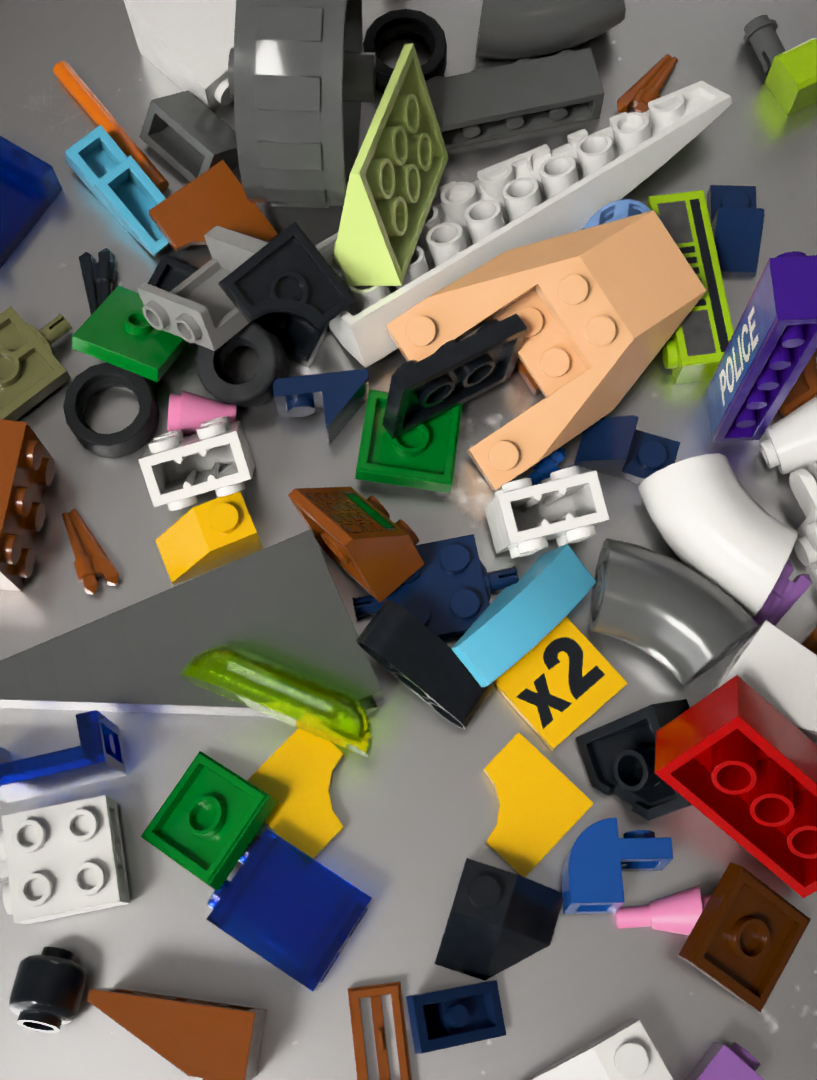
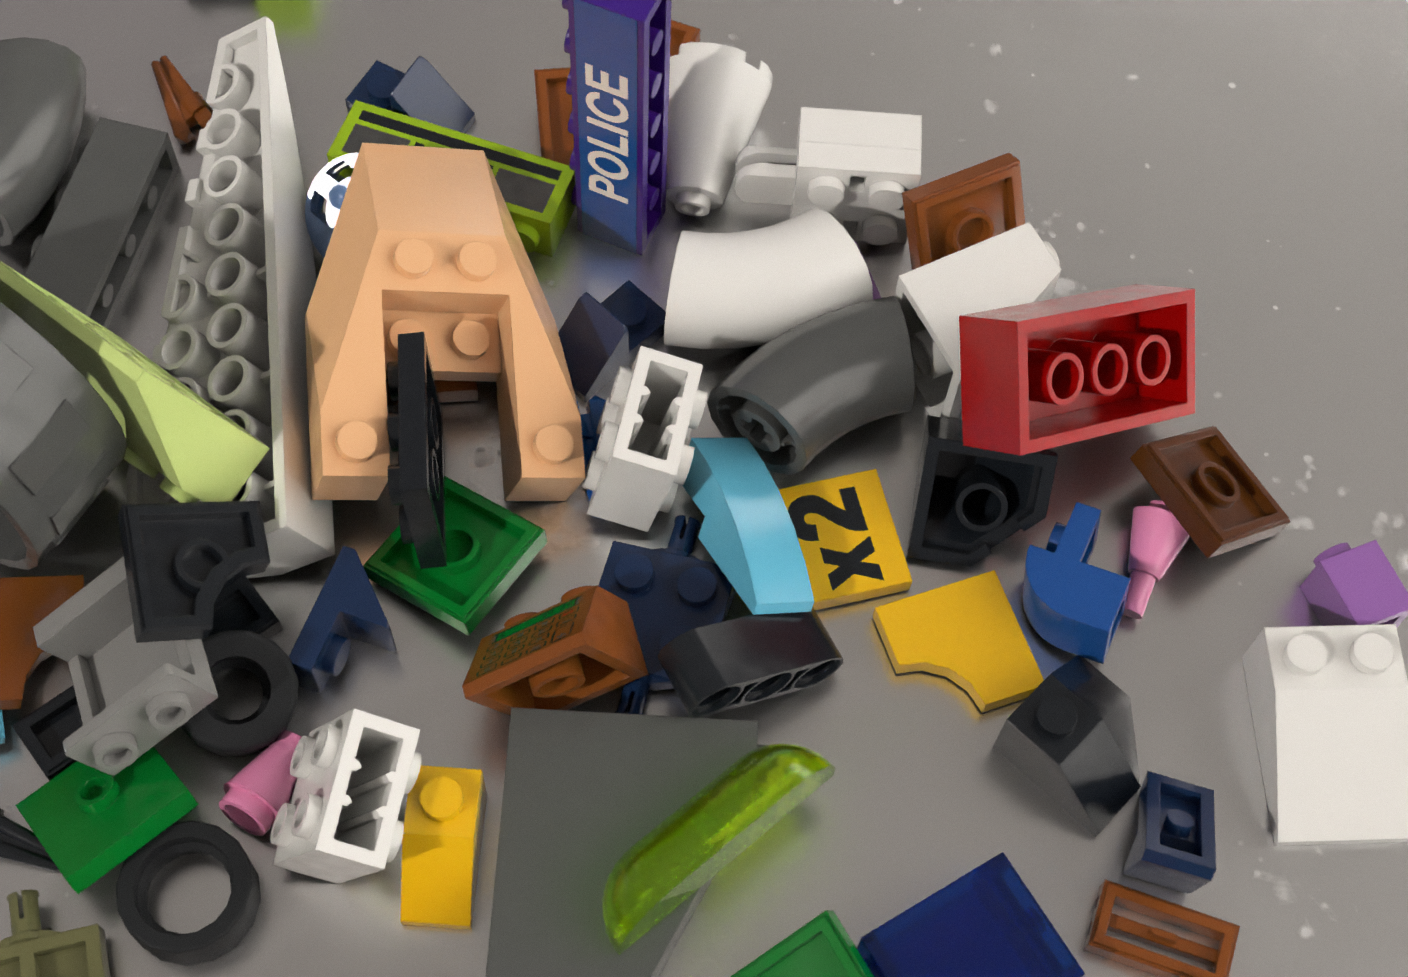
camera: 70 degrees left, 10 degrees down
yellow tile [247,719,345,866] -> none

